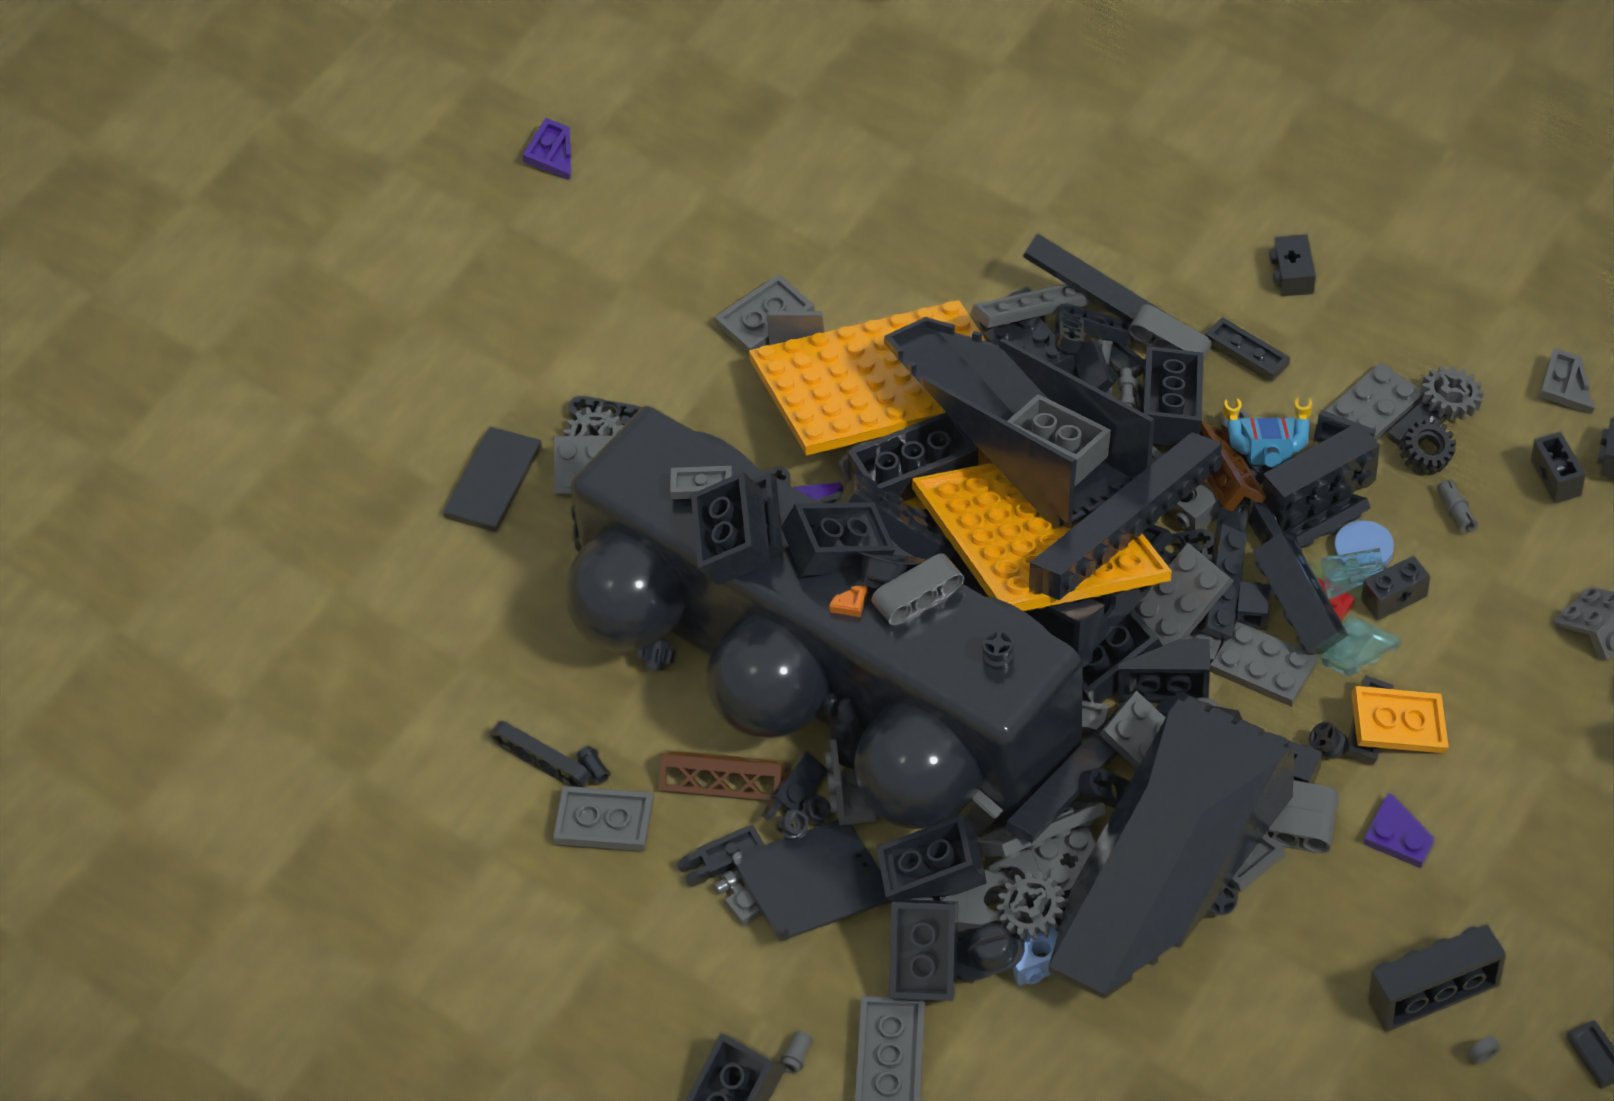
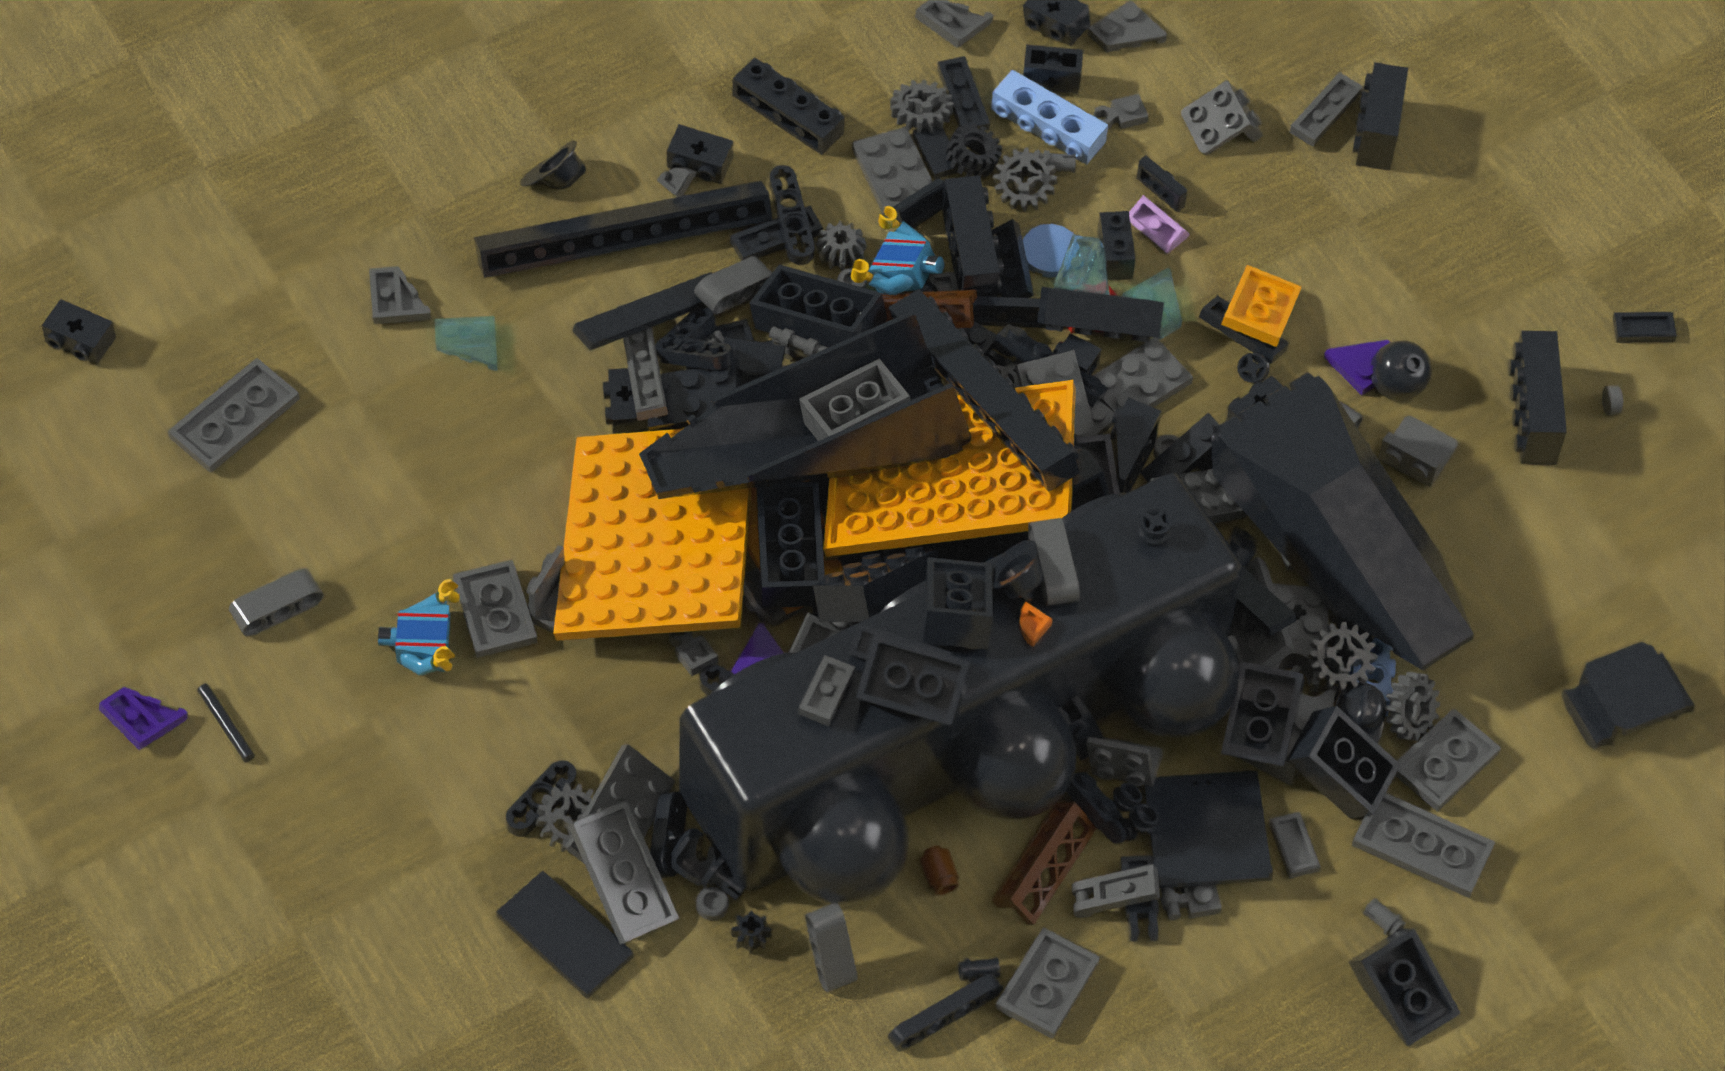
camera: 75 degrees left, 5 degrees up
none -> dark grey plate [168,358,300,473]
none -> black bar [197,683,255,762]
none -> dark grey beam [229,568,324,637]
none -> dark grey wing [369,266,431,324]
none -> torso [378,579,460,676]
none -> clear light blue wing [435,316,497,371]
none -> black brick [474,180,773,278]
none -> black piece [520,140,586,190]
none -> dark grey plate [568,800,679,945]
none -> dark grey tile [657,168,696,197]
none -> dark grey plate [669,631,718,677]
none -> dark grey tile [696,887,729,921]
none -> black gear [731,910,772,954]
none -> black brick [732,57,845,155]
none -> black beam [769,165,814,265]
none -> dark grey beam [805,903,858,992]
none -> dark grey gear [816,220,866,271]
none -> reddish brown brick [919,845,960,896]
none -> black plate [937,56,990,131]
none -> light blue brick [991,70,1108,165]
none -> dark grey gear [993,147,1058,212]
none -> dark grey plate [1072,864,1160,918]
none -> dark grey plate [1094,94,1148,129]
none -> lavender slope [1129,195,1190,254]
none -> black plate [1136,155,1188,212]
none -> dark grey tile [1269,812,1321,879]
none -> black cylinder [1371,340,1432,401]
none -> dark grey bracket [1378,416,1458,487]
none -> dark grey gear [1385,672,1441,741]
none -> dark grey plate [1395,708,1501,812]

